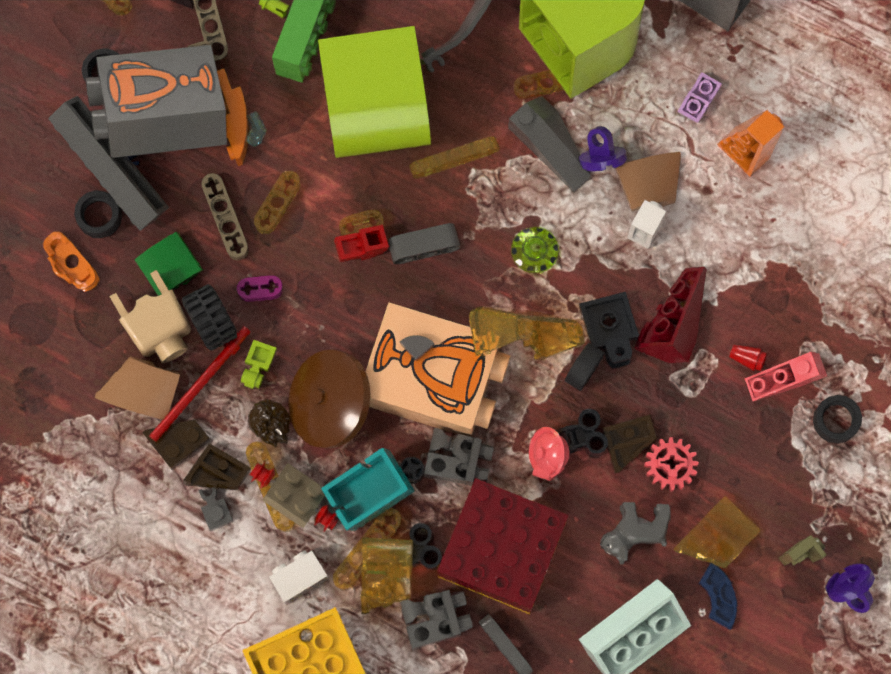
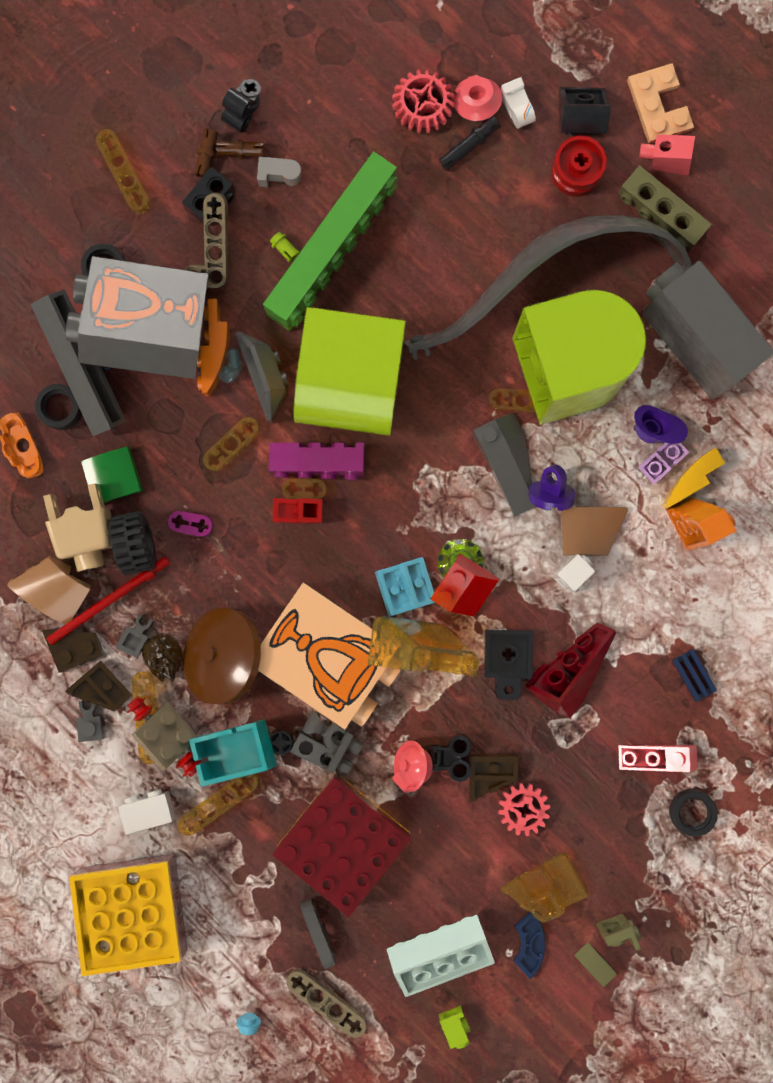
camera: 15 degrees right, 10 degrees up
dark tan beam [201,173,249,261] -> none
lime plate [241,340,277,389] -> none
clear yellow slope [361,538,413,614] -> none
dark grey beam [388,223,460,264] -> none
black piece [389,523,443,573] -> none
dark grey tile [400,335,435,361] -> none
dark grey hips [400,590,473,651] -> none
clear yellow beam [409,136,500,179] -> none
black tyre [565,343,605,391] -> none
dark grey animal [600,502,671,564] -> none
red cone [729,344,767,372] -> none
dark purple tile [825,564,875,613] -> none
none -> dark grey plate [116,614,154,659]
none -> dark grey wedge [235,331,289,424]
none -> magenta wedge [269,443,365,481]
none -> medium azure slope [375,557,435,617]
none -> red slope [430,553,500,617]
none -> olive sticker [575,943,617,987]
none -> dark purple piece [633,405,688,444]
none -> yellow slope [662,447,725,509]
none -> dark blue tile [671,649,717,702]

